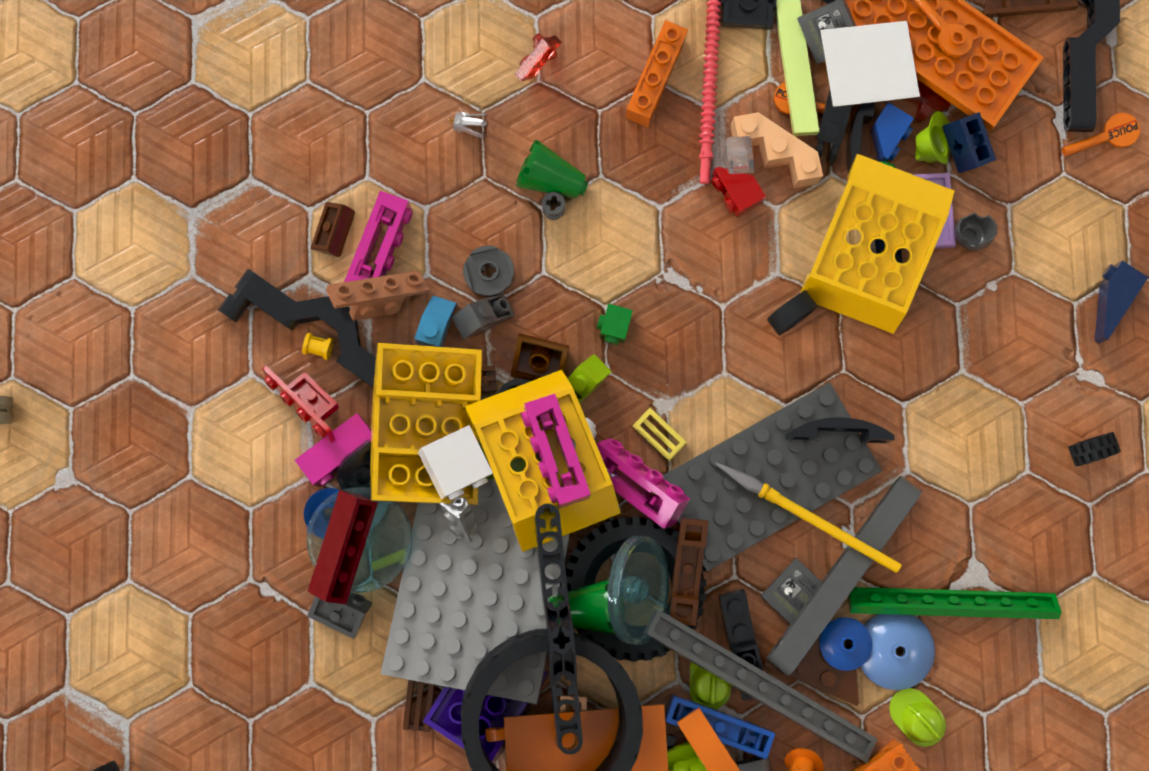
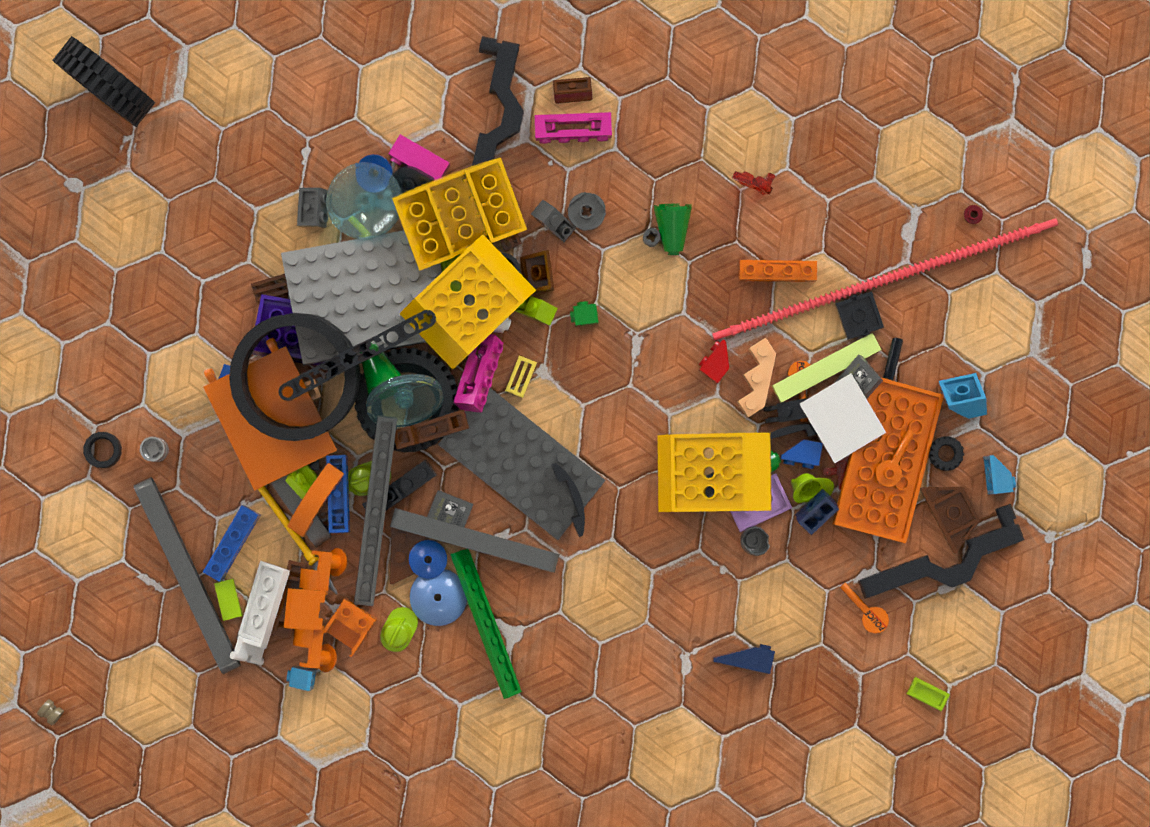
camera: 70 degrees right, 5 degrees up
bracket [262,365,339,443] -> none
yellow bush [302,333,334,361] -> none
dark red brick [307,490,378,605] -> none
nougat bracket [326,271,429,320] -> none
dark azure slope [414,296,457,347] -> none
white brick [418,425,493,501] -> none
light grey hinge [440,497,477,543] -> none
flat silver piece [448,111,487,139] -> none
dark pink brick [521,393,591,509] -> none
yellow piece [715,462,902,573] -> none
clear slope [722,136,754,174] -> none
black tyre [767,291,818,335] -> none
black tyre [1068,432,1121,466] -> none

